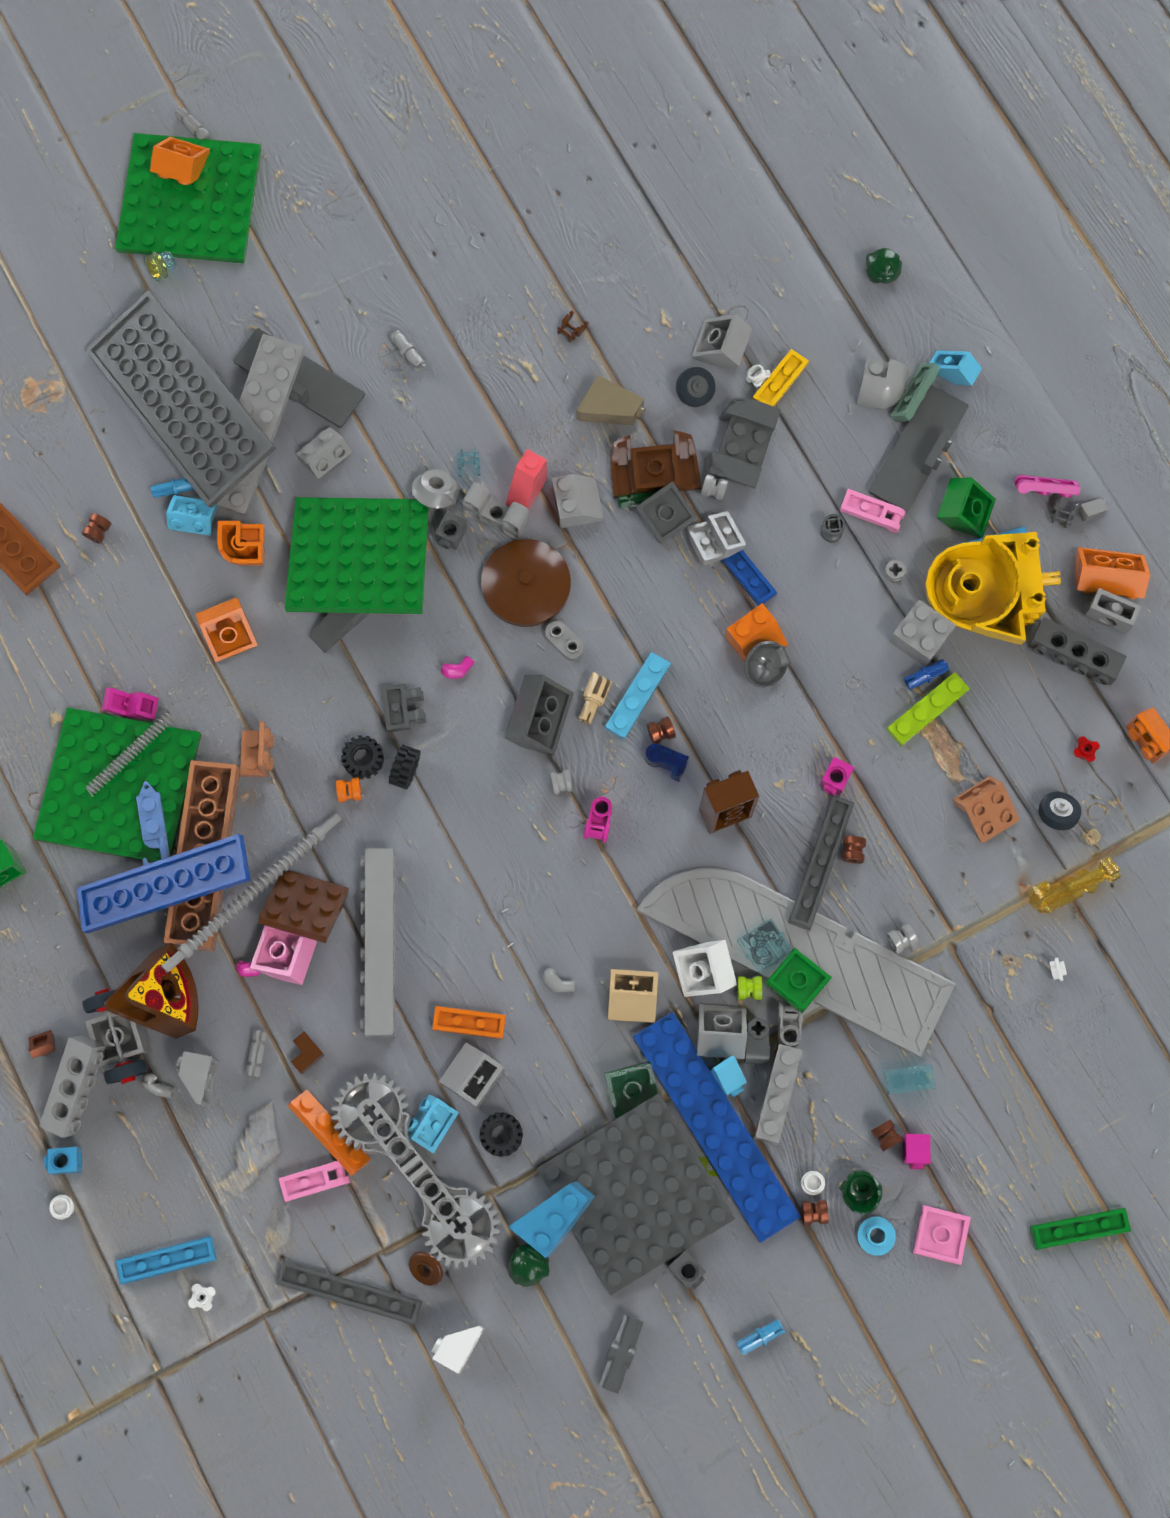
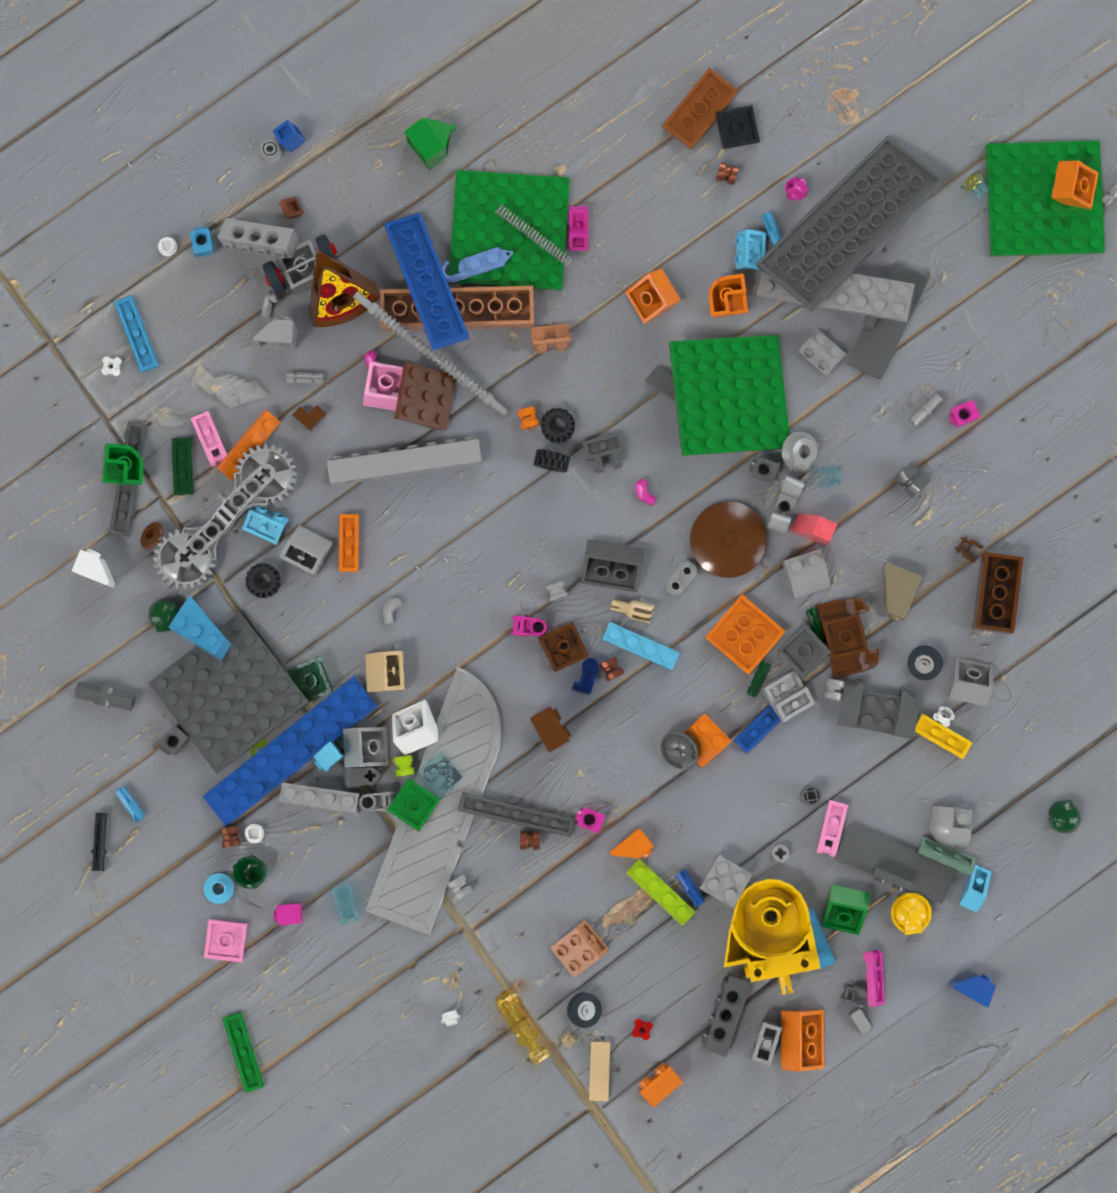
camera: 80 degrees right, 10 degrees up
copper wheel [871,1119,903,1152] -> none
none -> black pin [91,813,108,871]
none -> green brick [102,443,143,486]
none -> dark green tile [172,437,194,496]
none -> reddish brown plate [538,622,589,673]
none -> tan tile [589,1041,610,1101]
none -> orange slope [609,828,654,859]
none -> orange plate [705,594,786,675]
none -> black plate [715,105,760,150]
none -> dark green axle [747,661,771,698]
none -> dark pink gear [784,177,808,201]
none -> yellow piece [891,893,932,935]
none -> dark grey wheel [894,462,930,498]
none -> dark pink brick [948,400,981,428]
none -> blue slope [948,974,996,1008]
none -> reddish brown brick [972,552,1024,635]

